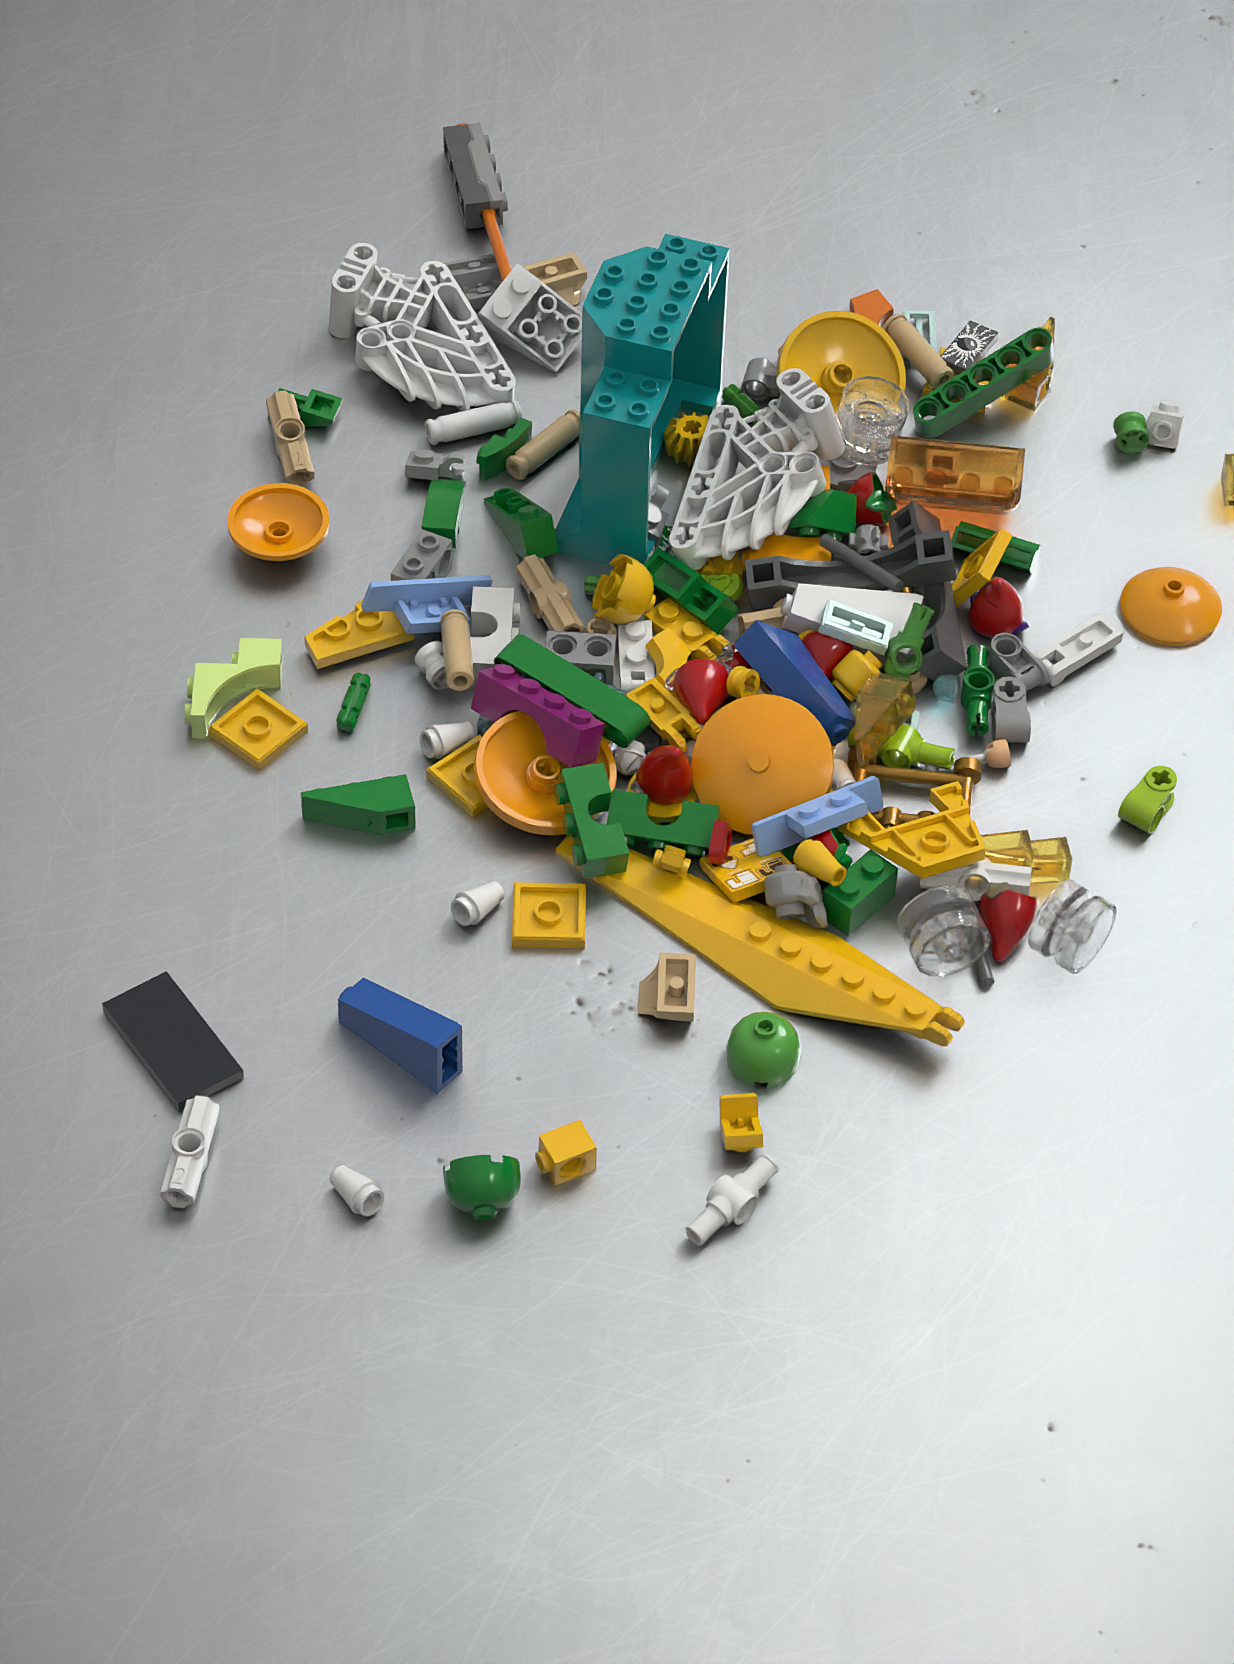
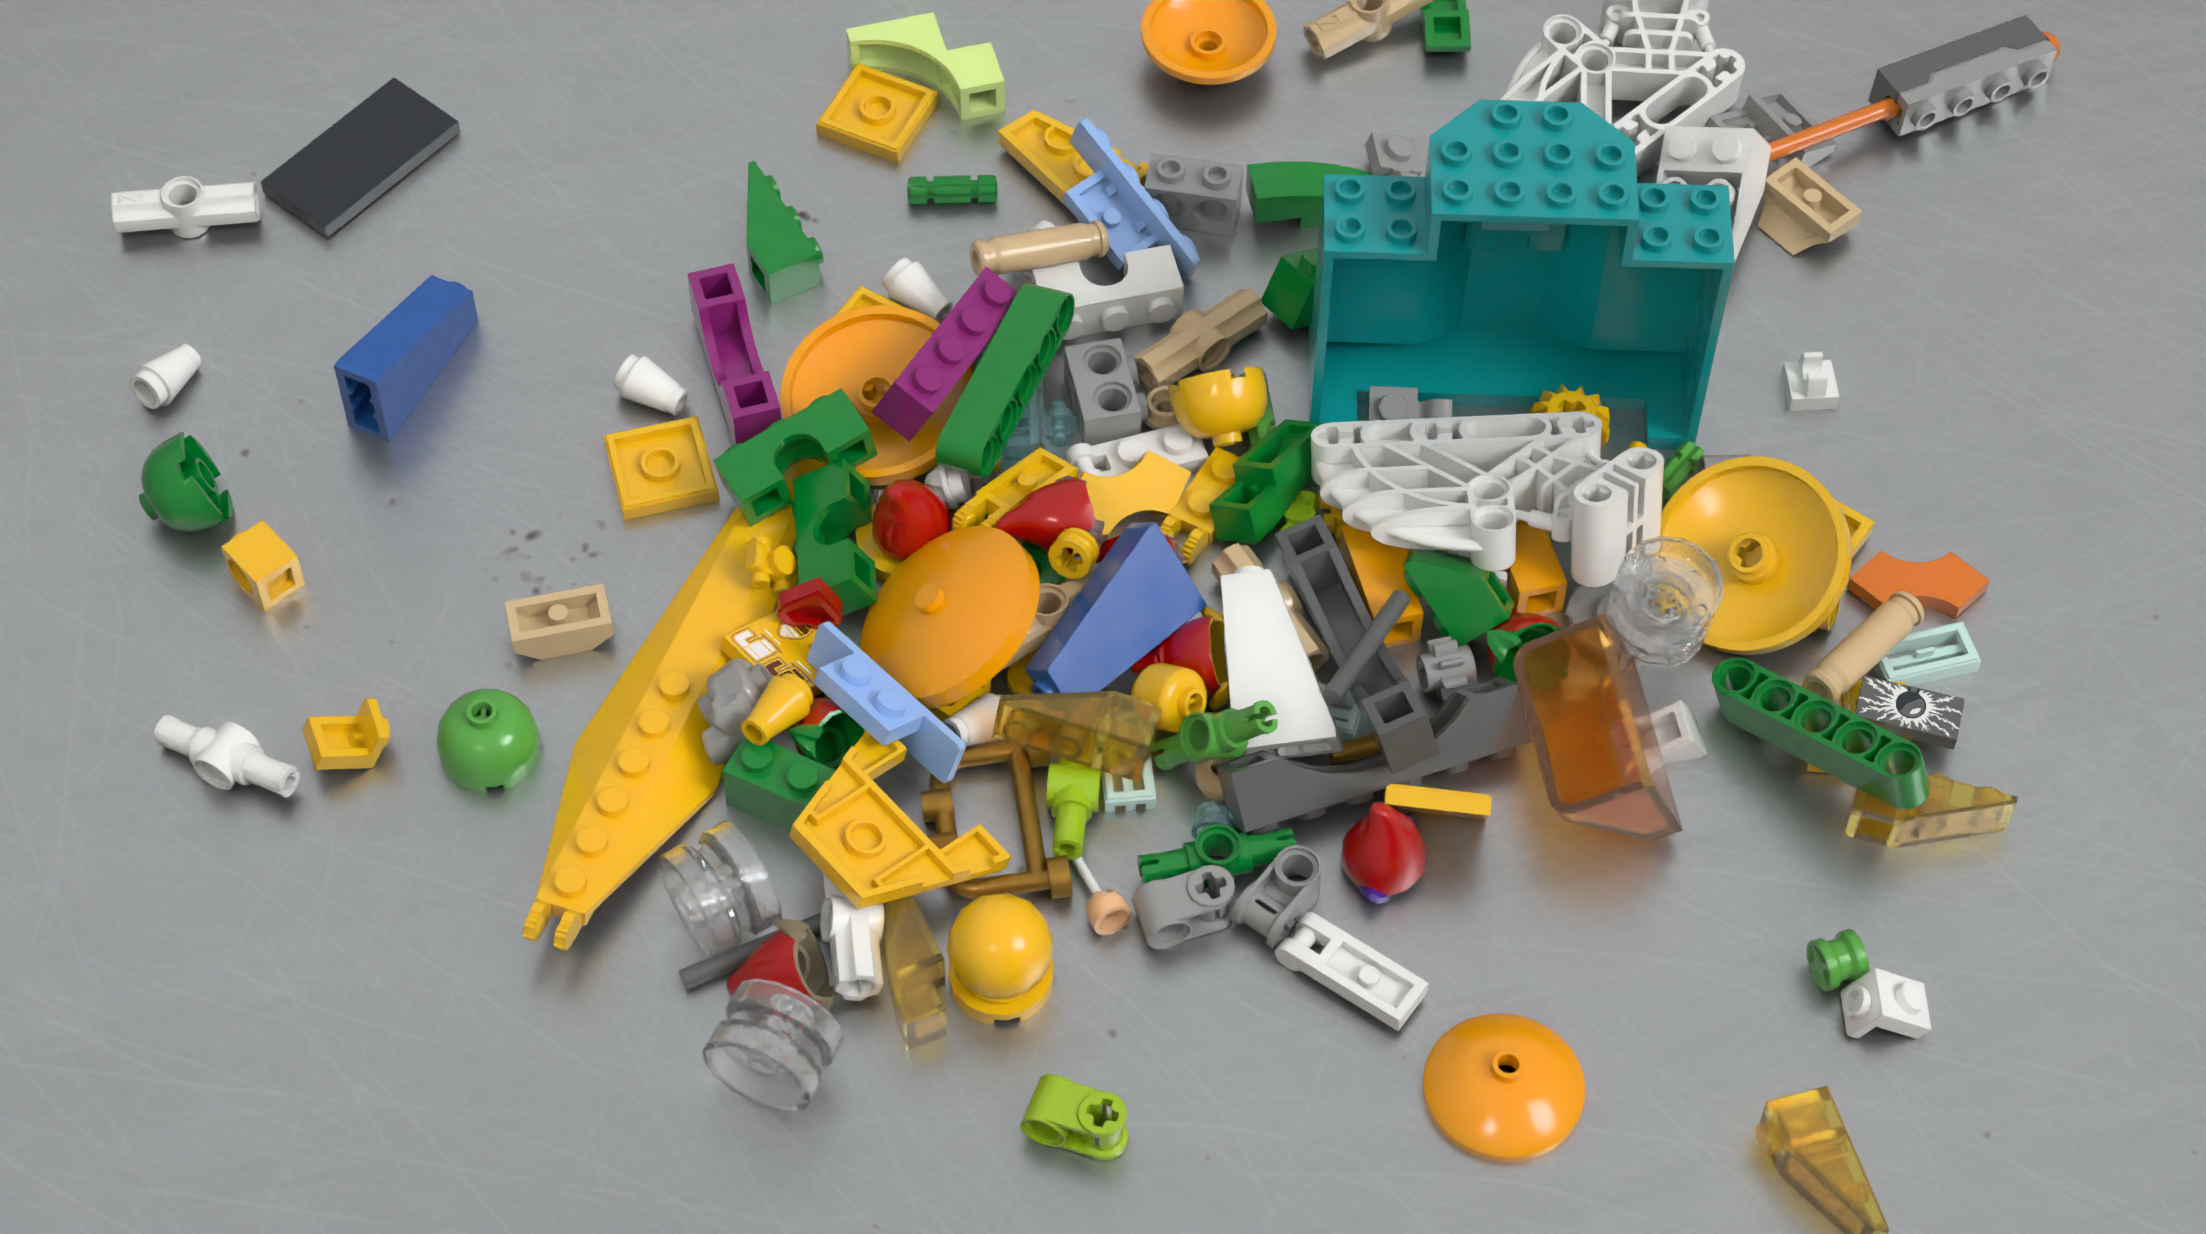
camera: 75 degrees right, 5 degrees up
light aqua tile [818,599,893,655] -> none
green piece [951,521,1041,573] -> none
none -> magenta arch [687,263,782,445]
none -> yellow tile [947,893,1054,1025]

